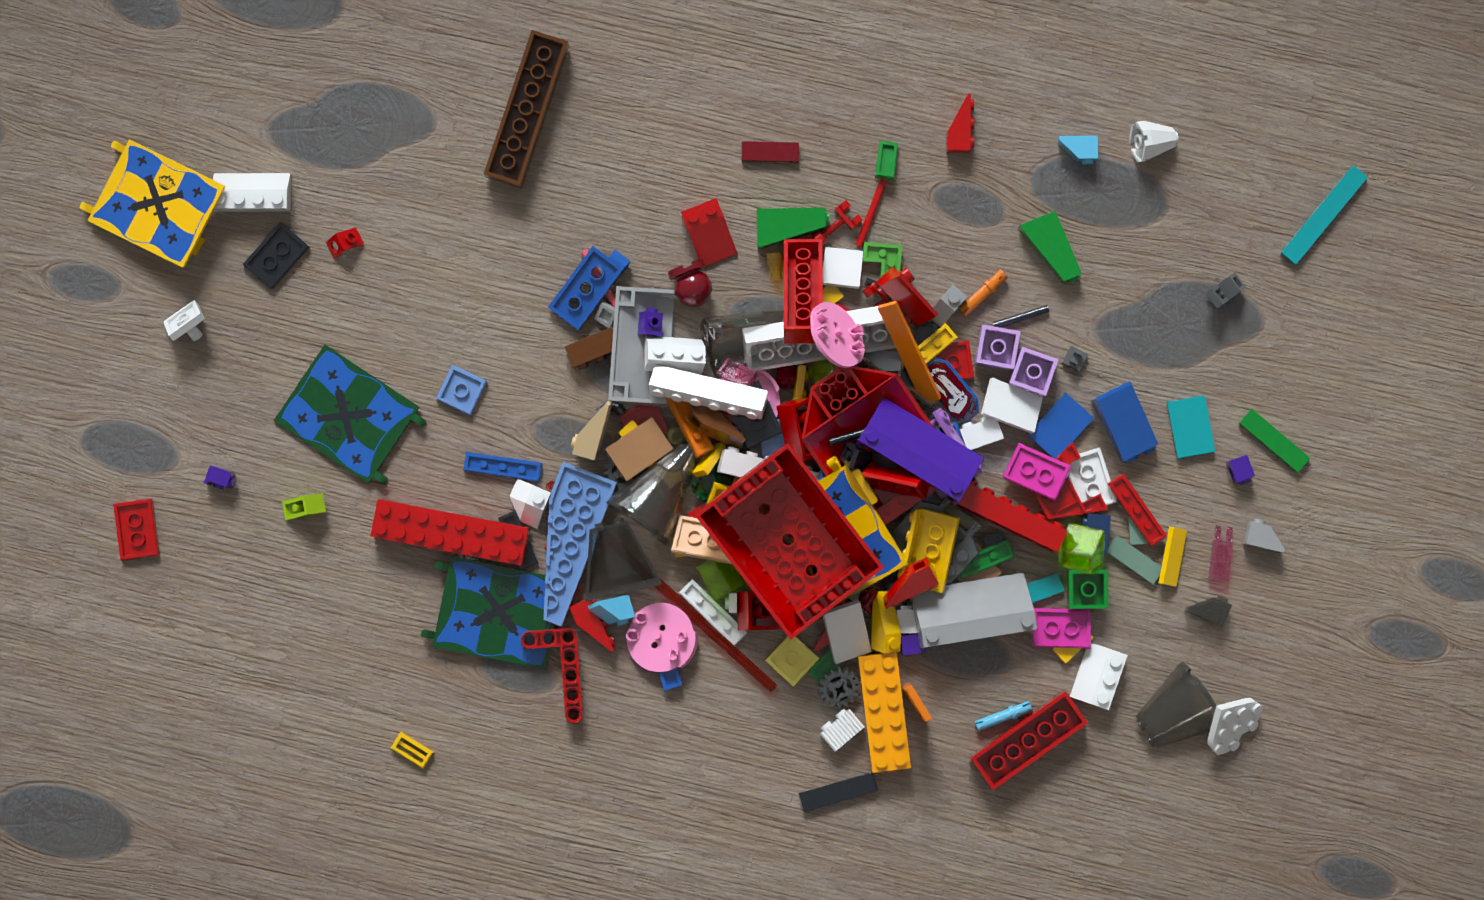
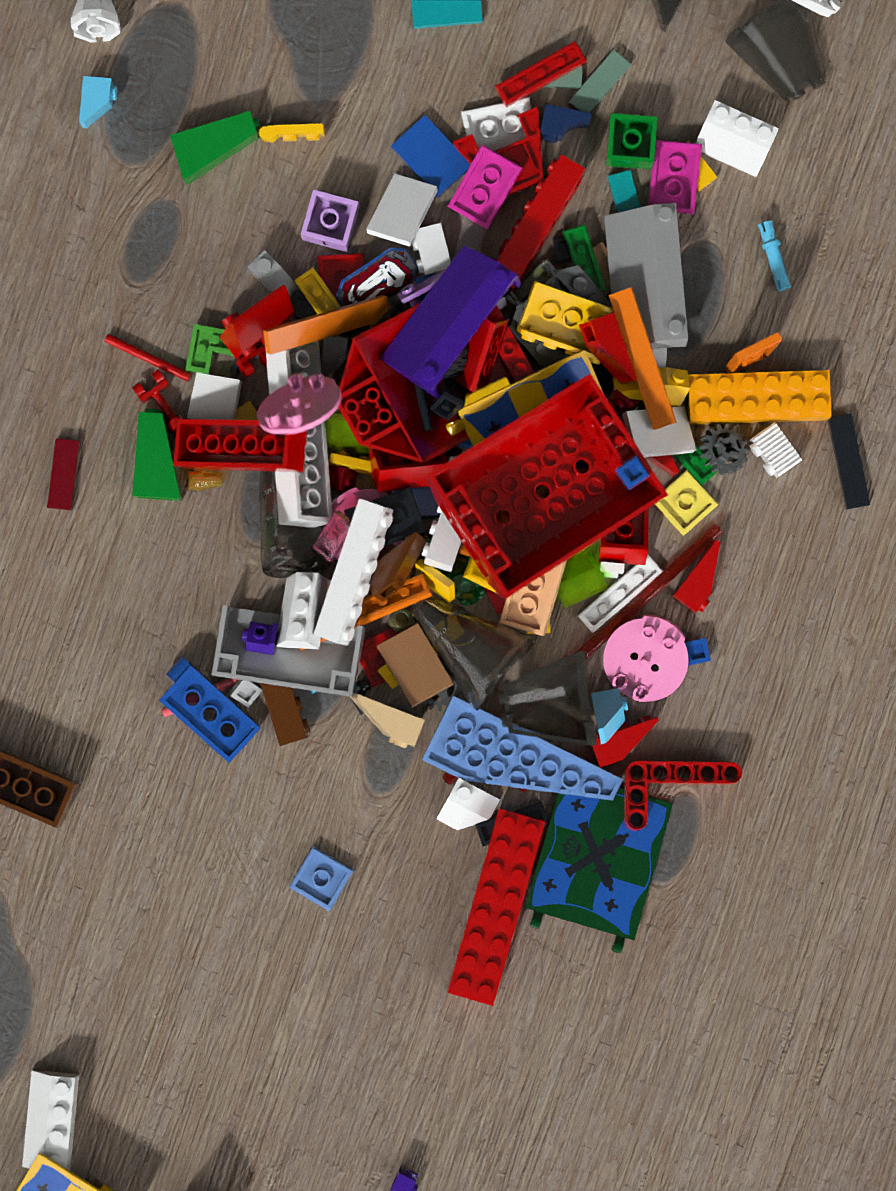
camera: 90 degrees left, 0 degrees up
black tile [243,222,310,290] -> none
flag [273,345,426,484] -> none
lime slope [282,493,326,520] -> none
red bracket [326,227,364,258] -> none
yellow tile [390,732,434,768] -> none
blue tile [463,452,542,482] -> none
dark red tile [668,259,712,307] -> none
red slope [681,198,738,267] -> none
green tile [875,141,898,181] -> none
dark purple brick [901,634,929,655] -> none
red slope [946,93,974,154] -> none
orange pin [958,269,1008,317] -> none
red brick [969,691,1088,790] -> none
black bar [993,305,1049,328] -> none
lavender brick [1008,347,1059,398] -> none
clear neon green slope [1058,523,1105,574] -> none
dark grey tile [1062,346,1088,372] -> none
blue slope [1091,381,1158,463] -> none
yellow tile [1159,527,1187,587] -> none
none -> yellow hinge [259,124,325,143]
none -> orange tile [609,287,677,430]
none -> blue tile [615,456,650,490]
none -> red slope [672,540,721,614]

